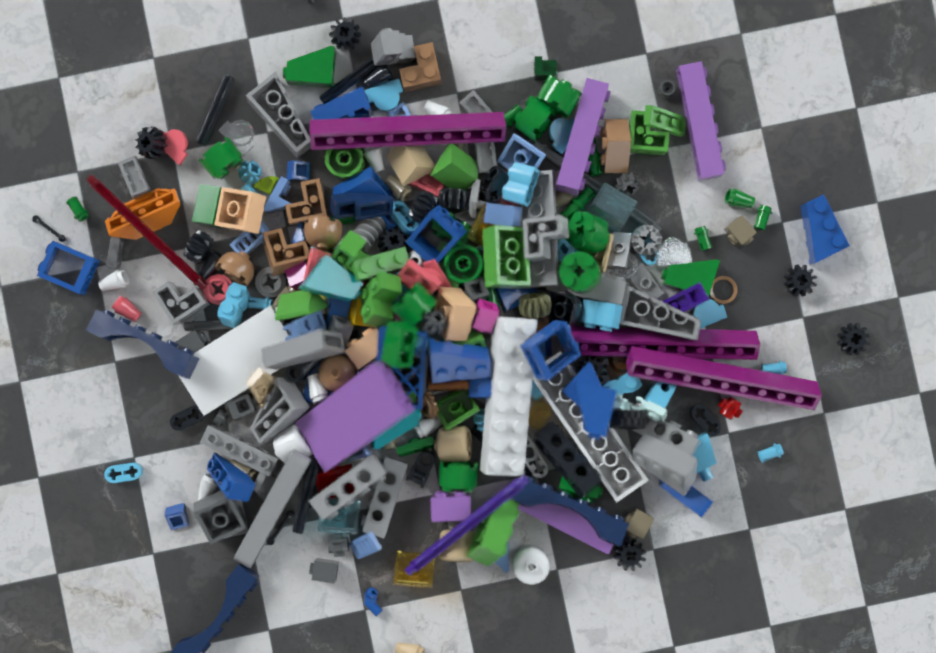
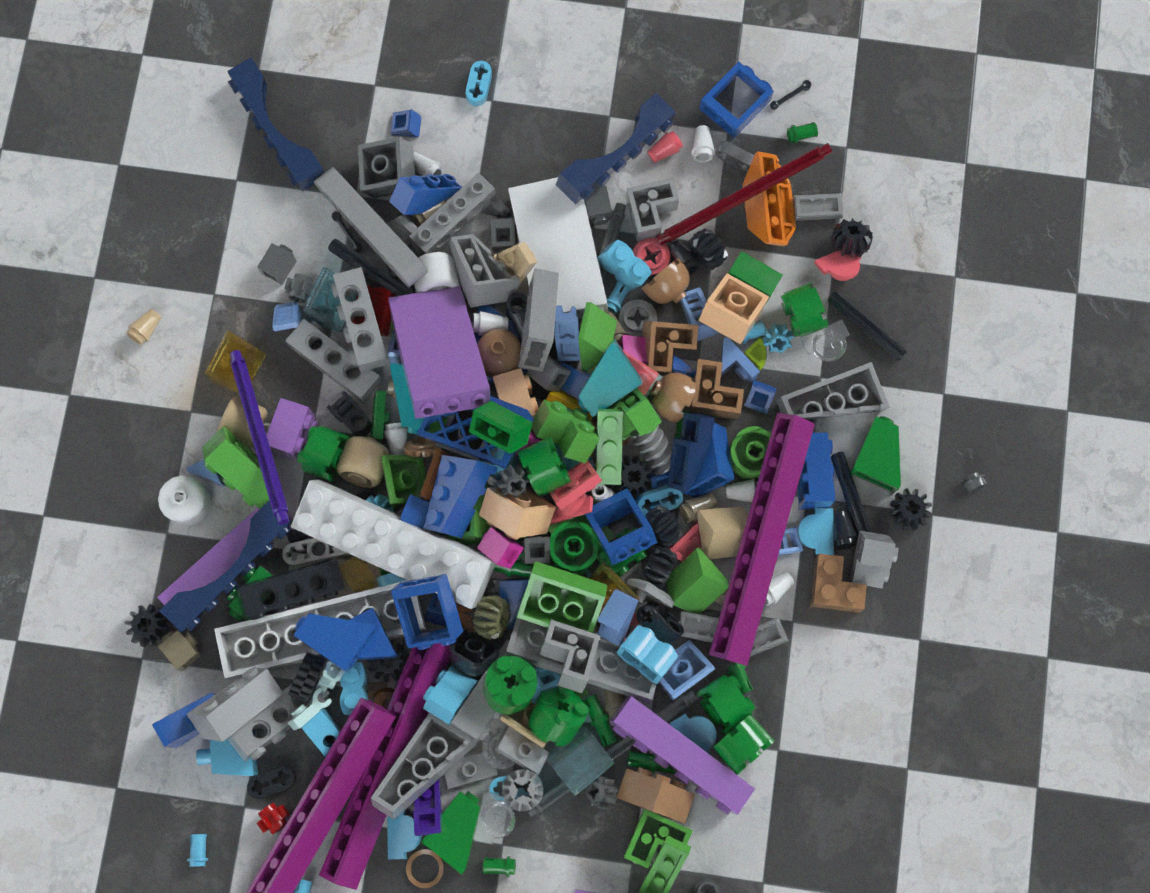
camera: 105 degrees right, 10 degrees down
black beam [170,405,206,431] -> none
blue arm [364,588,383,616] -> none
dark green panel [534,56,558,80] -> none

